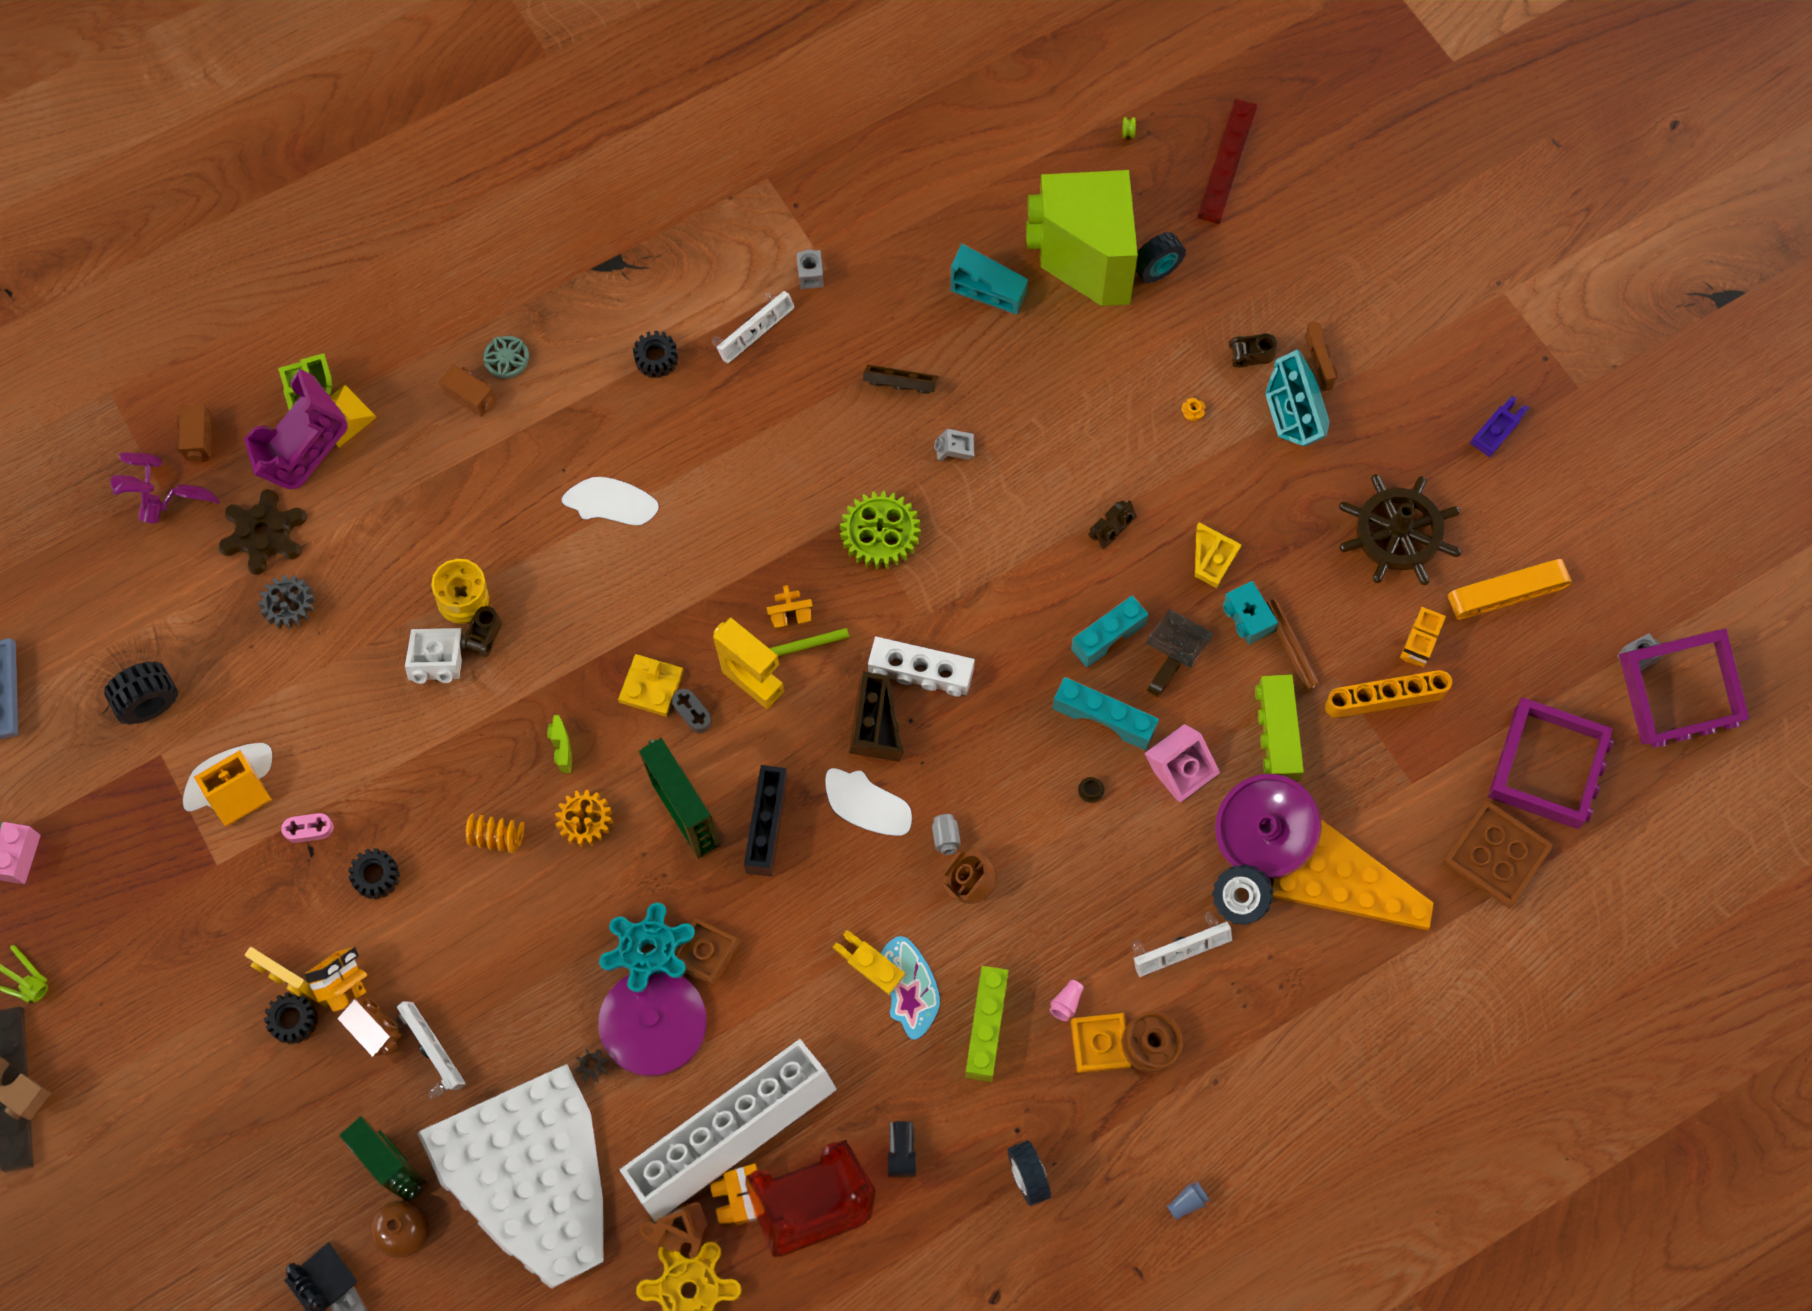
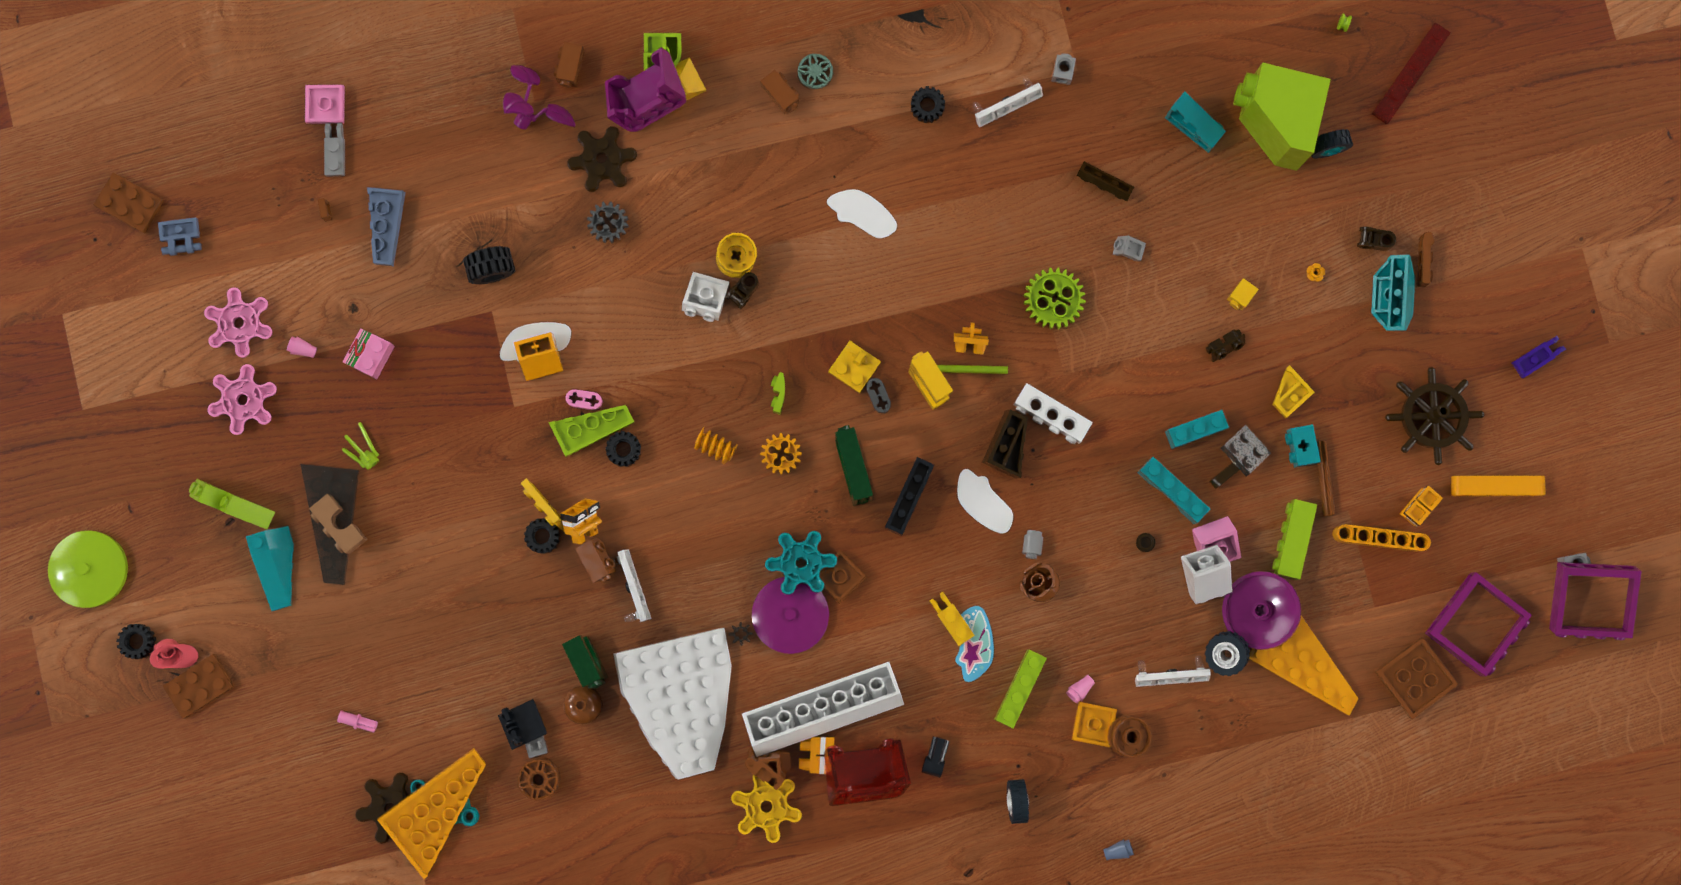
camera: 10 degrees right, 15 degrees up
none -> lime wing [548,405,635,457]
none -> white slope [1181,545,1232,604]
none -> yellow brick [1227,278,1259,310]

